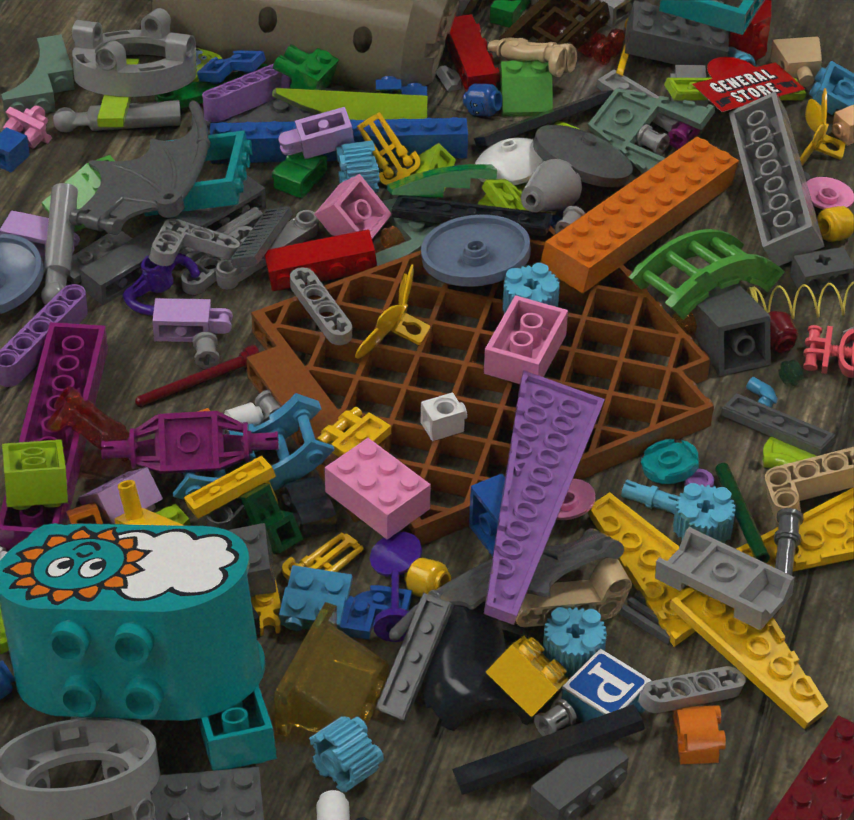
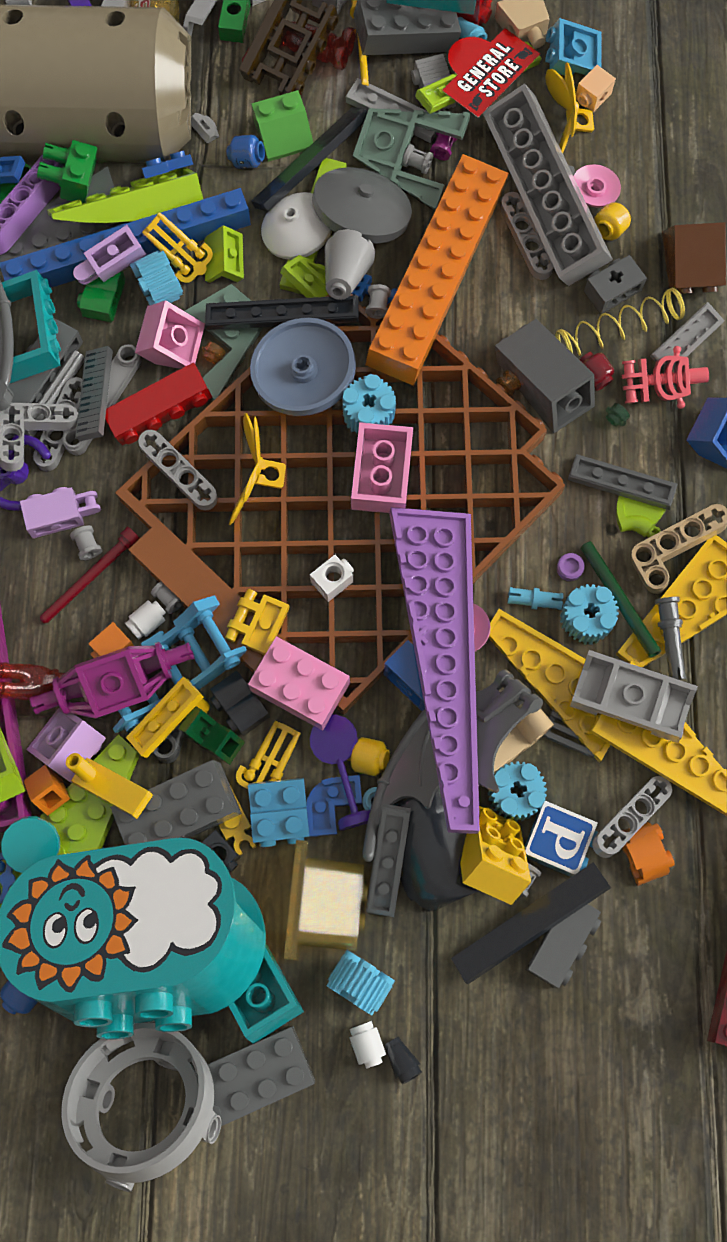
camera: 15 degrees left, 30 degrees up
green slope [387,164,497,198] -> none
red brick [445,14,500,92] -> none
tan piece [488,38,577,77] -> none
bright green fence [629,229,785,320] -> none
teal tile [641,439,699,484] -> none
dark azure arm [746,377,778,408] -> none
none -> light grey beam [500,192,554,280]

